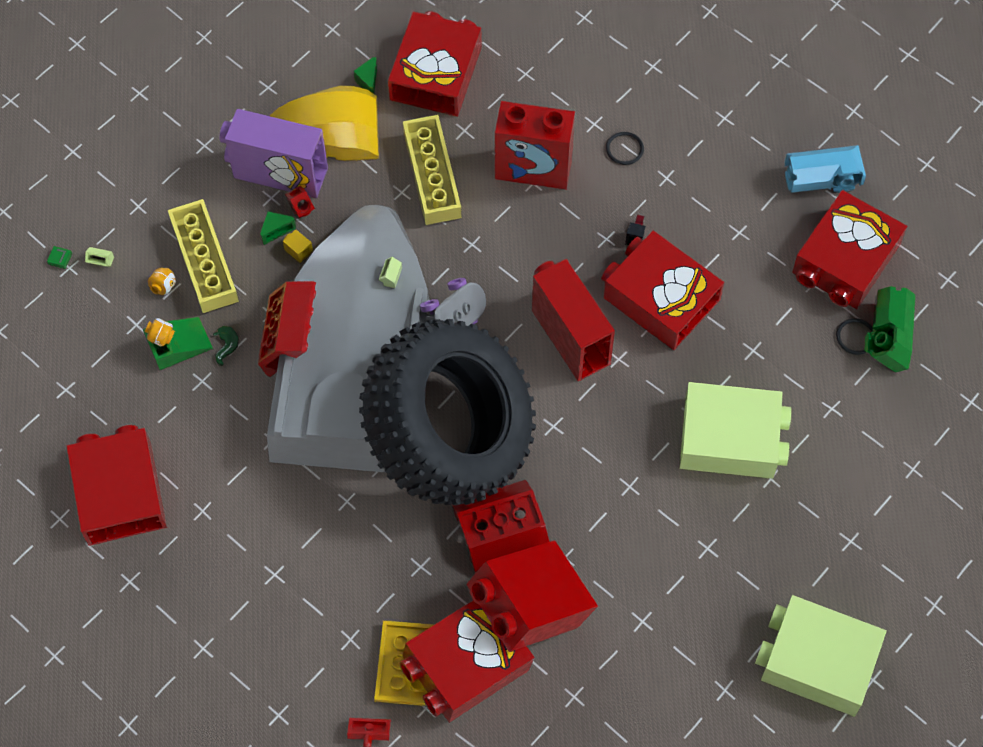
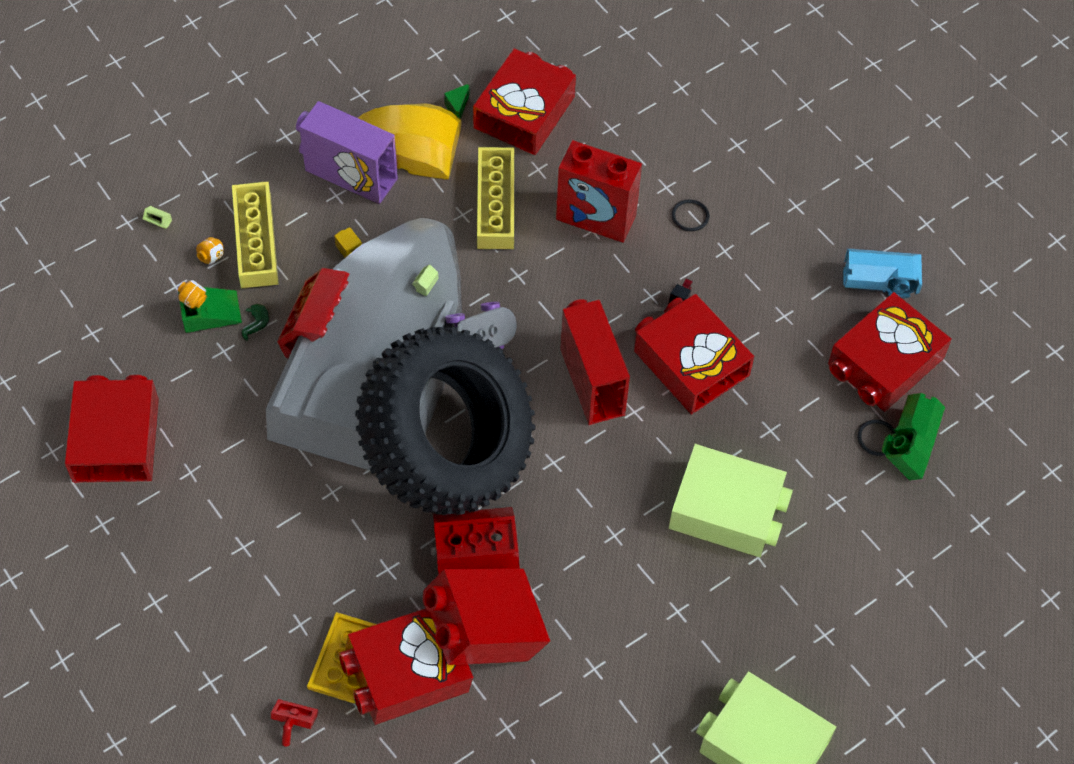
camera: 10 degrees right, 5 degrees down
green tile [47,246,72,269] -> none
green slope [260,212,296,245] -> none
red brick [285,185,315,218] -> none

